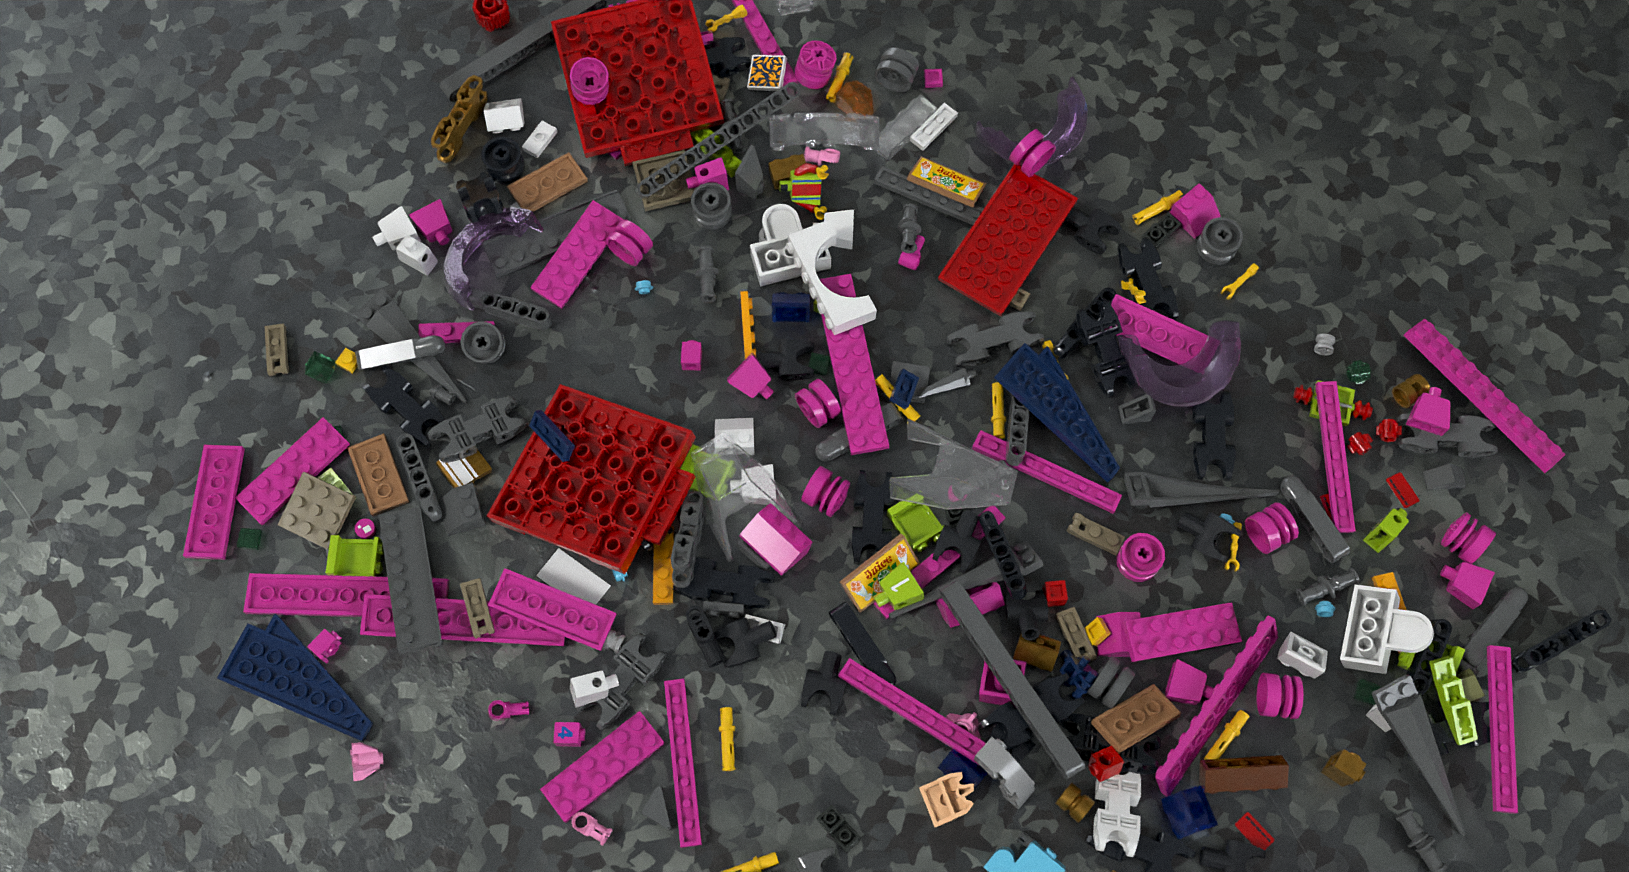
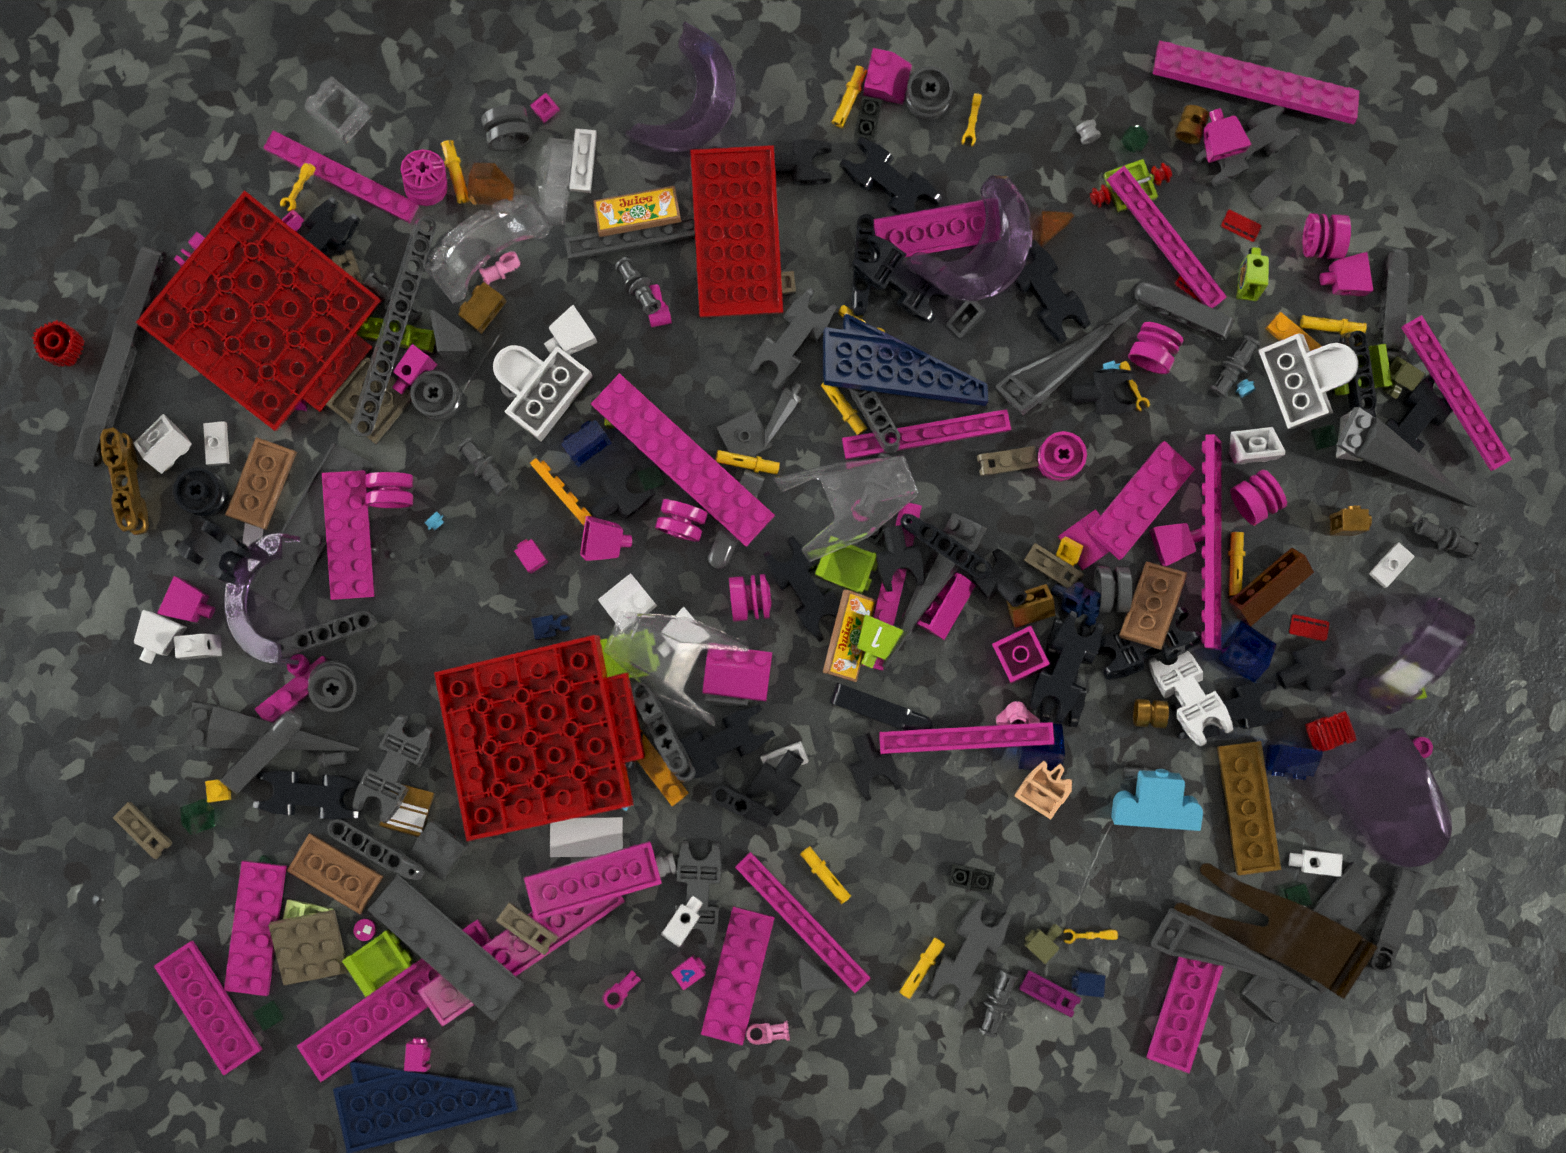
camera: 35 degrees left, 15 degrees up
bright pink brick [350,742,383,781] -> none
dark blue plate [529,410,575,462] -> none
dark pink wheel [570,57,609,105] -> none
dark grey plate [703,601,744,619] -> none
tile [747,55,787,91] -> none
torso [780,163,829,220] -> none
white arch [786,220,877,335] -> none
dark blue plate [889,368,919,410] -> none
dark grey beam [939,580,1085,780] -> none
light grey brick [974,737,1035,810] -> none
dark pink wheel [1009,129,1056,177] -> none
red brick [1042,580,1068,607] -> none
red brick [1088,745,1124,782] -> none
yellow piece [1121,278,1146,304] -> none
red gear [1347,432,1373,456] -> none
red gear [1376,419,1402,442] -> none
lime slope [1430,656,1478,745] -> none
black piece [1511,610,1612,673] -> none
none -> dark pink tile [287,654,310,676]
none -> dark blue plate [531,615,571,640]
none -> clear orange slope [1038,211,1074,247]
none -> yellow pin [1300,315,1367,335]
none -> white plate [1369,542,1415,588]

